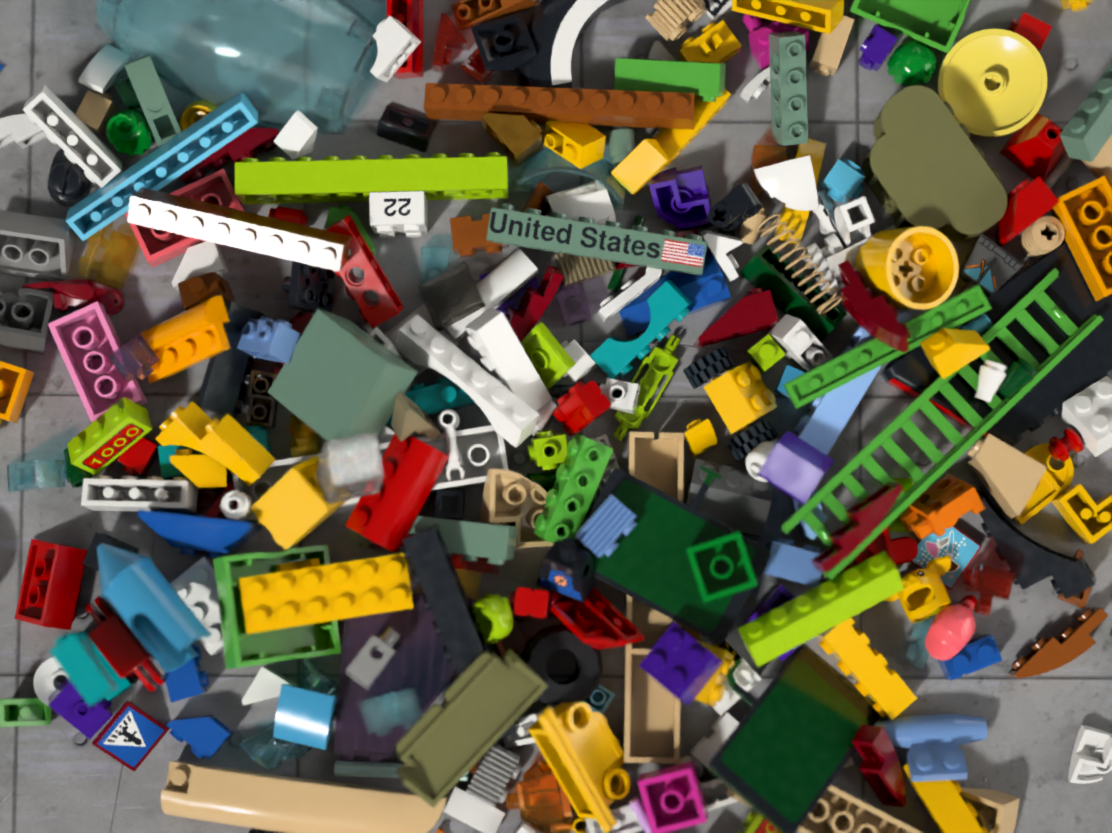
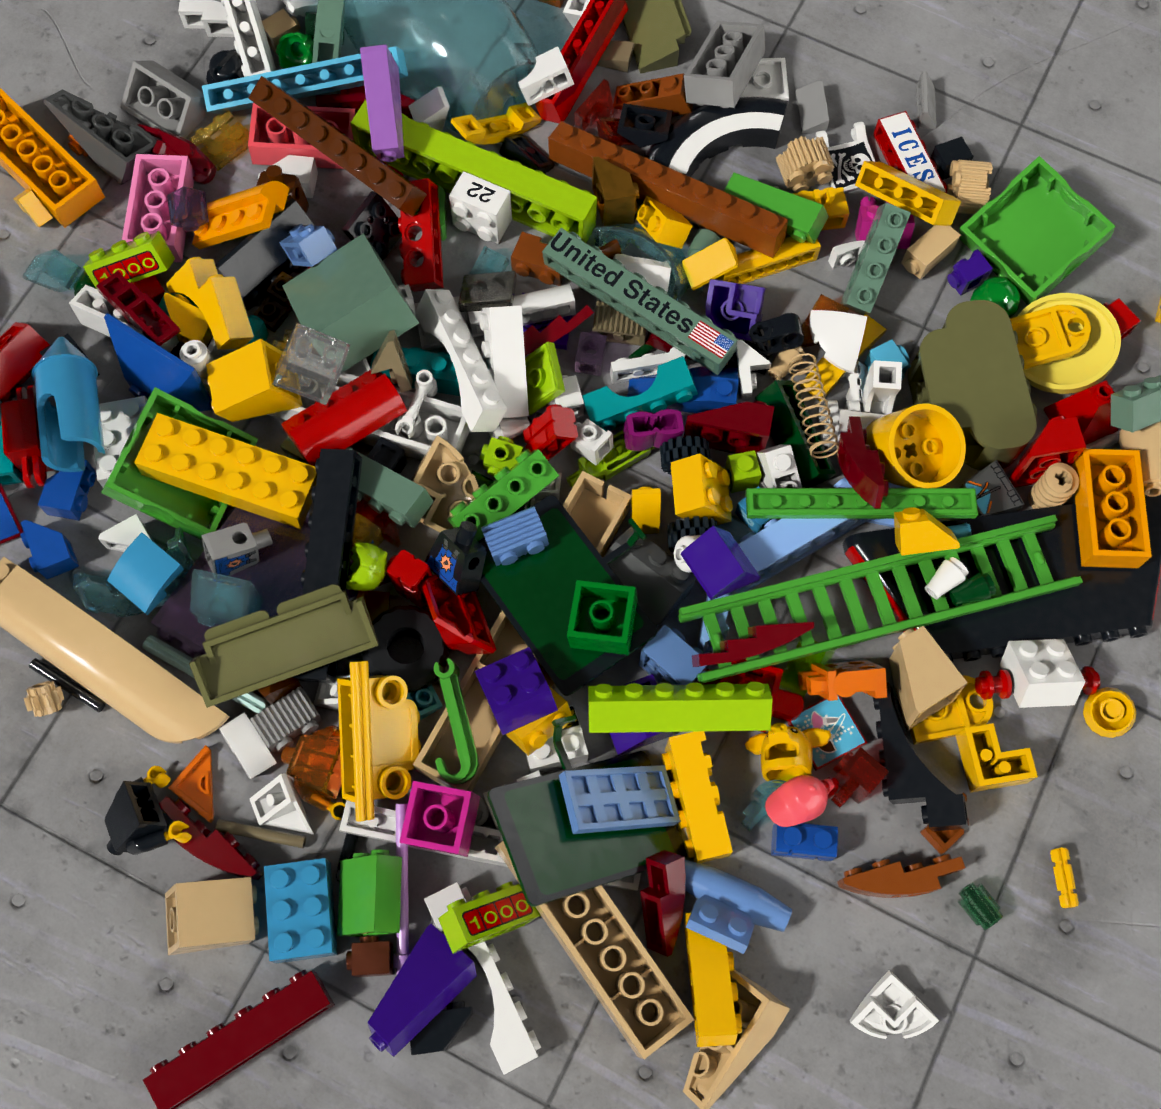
camera: 25 degrees right, 15 degrees down
none -> dark red slope [96,271,181,346]
none -> medium lavender slope [360,44,404,162]
none -> bright green piece [434,658,479,785]
none -> yellow slope [451,102,542,145]
none -> medium blue plate [559,765,680,834]
none -> magenta brick [623,409,684,451]
none -> yellow tile [1010,305,1091,370]

